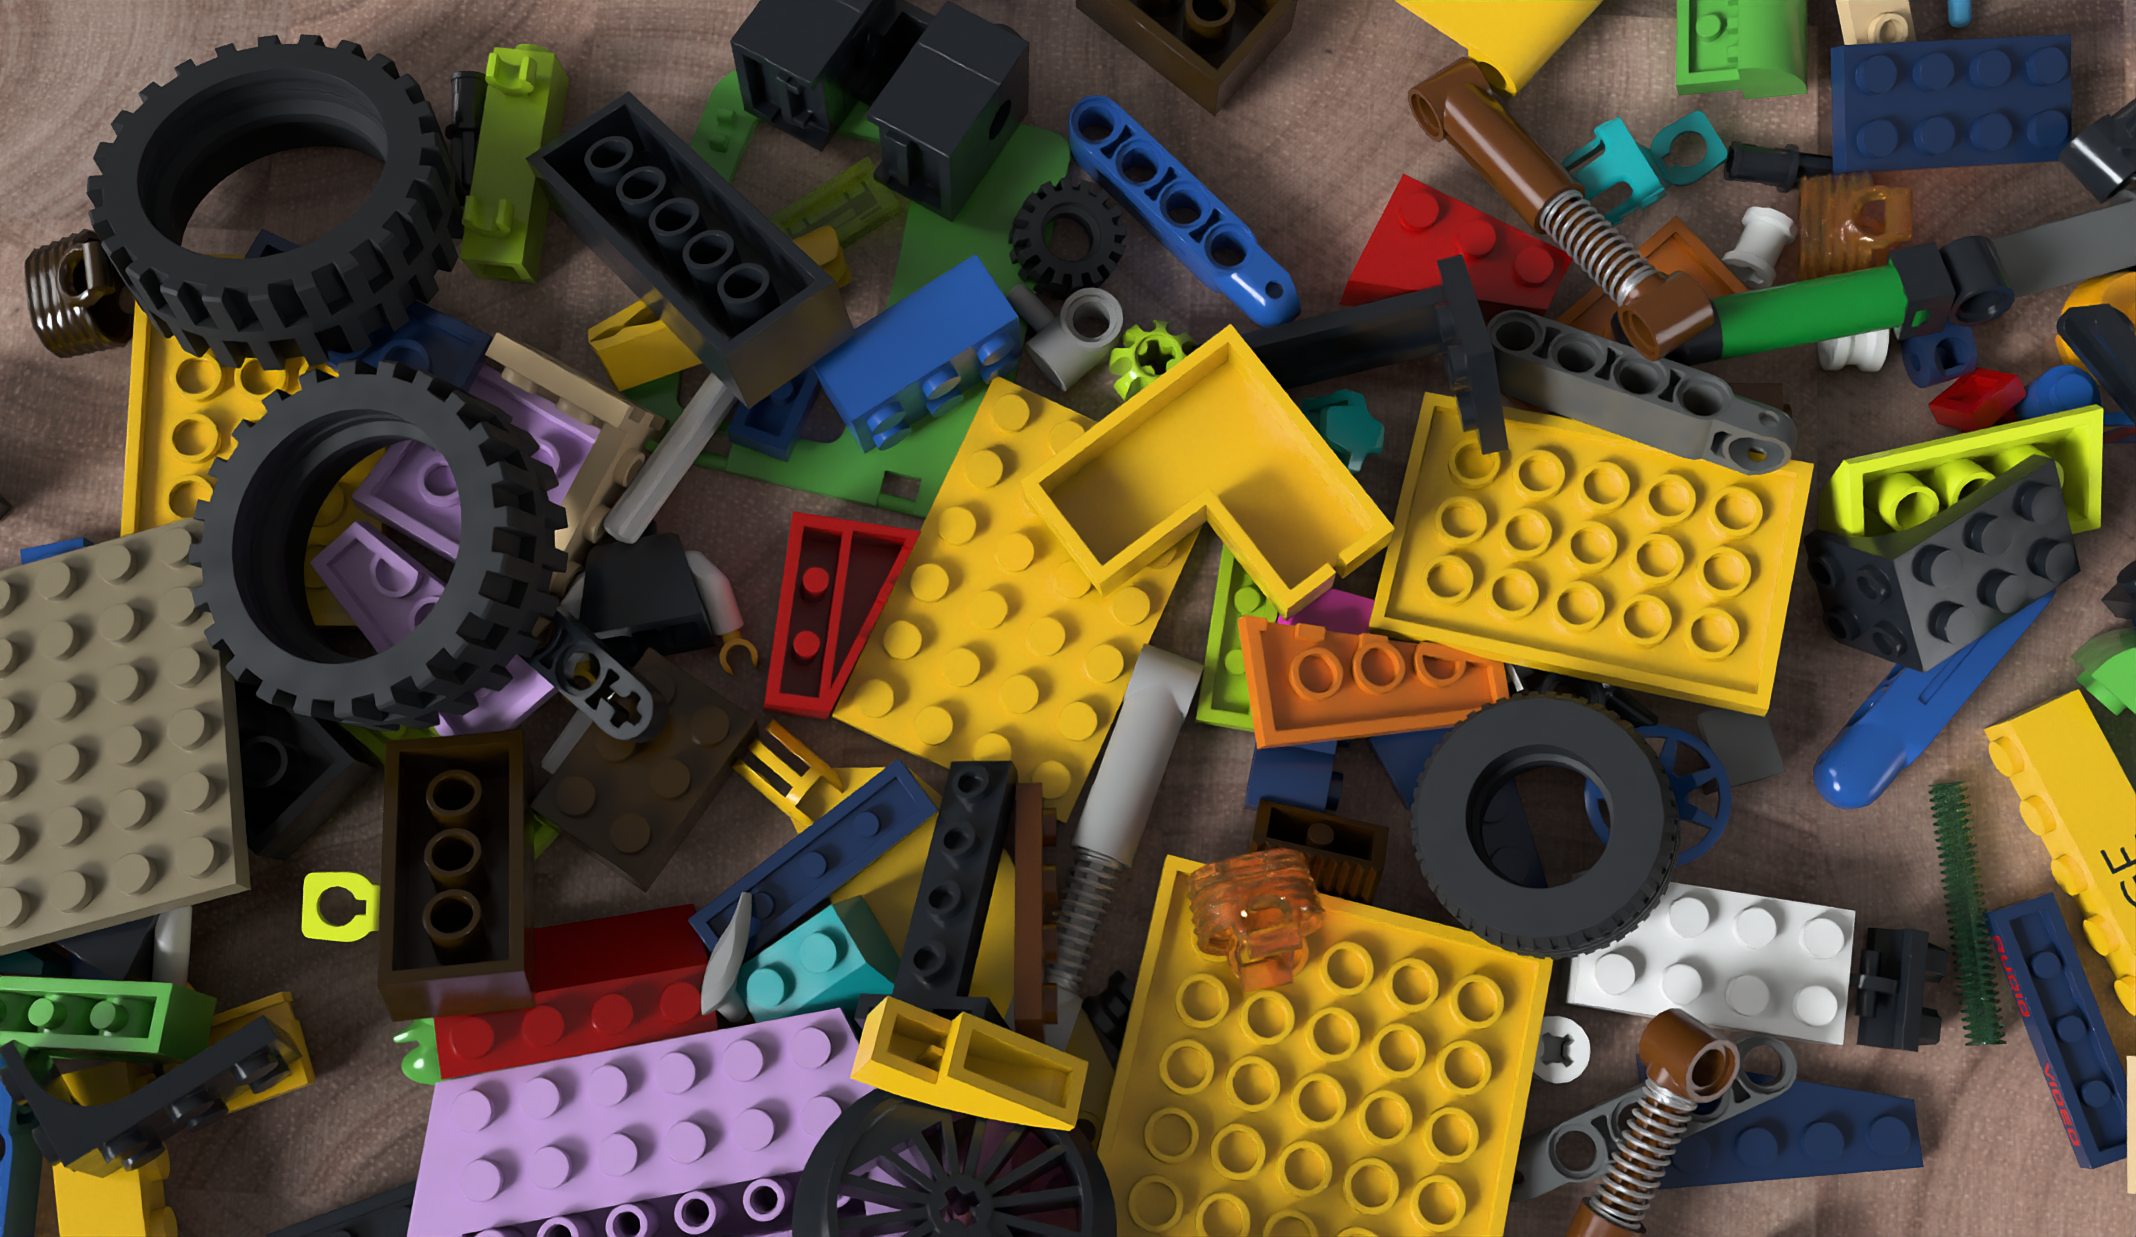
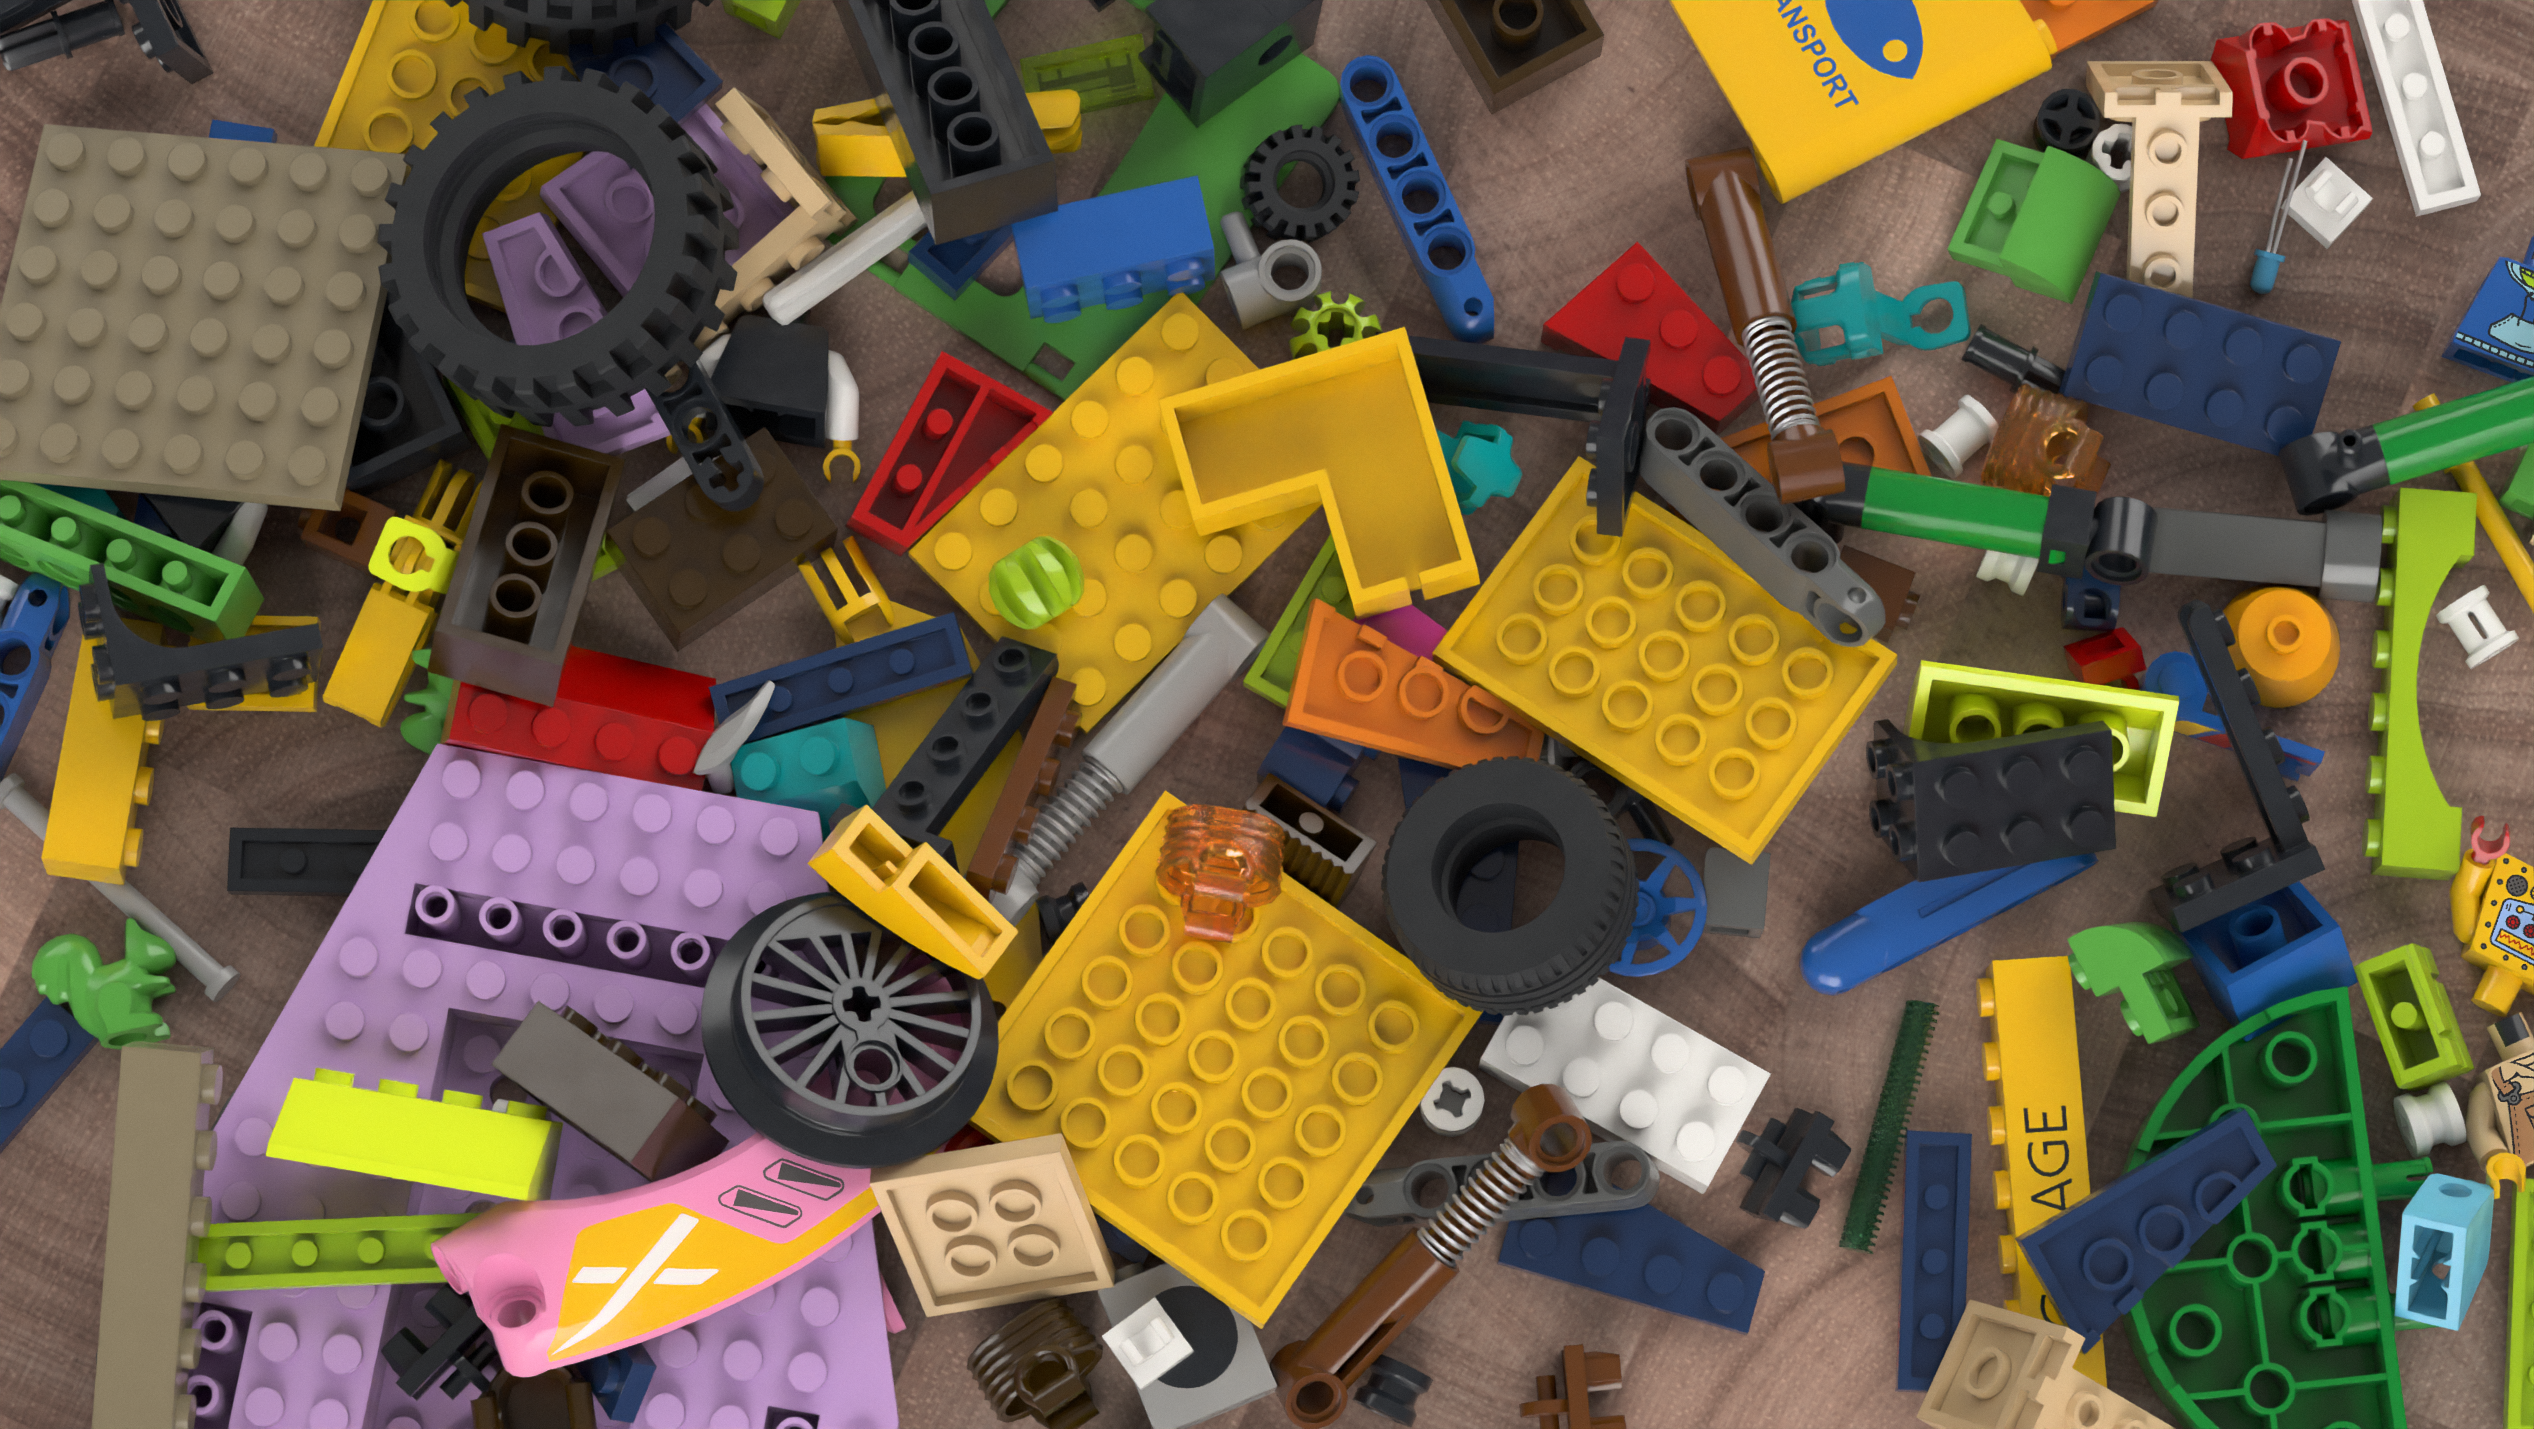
camera: 20 degrees right, 0 degrees up
none -> reddish brown brick [298,489,401,580]
none -> yellow arm [323,458,483,728]
none -> lime piece [989,536,1084,629]

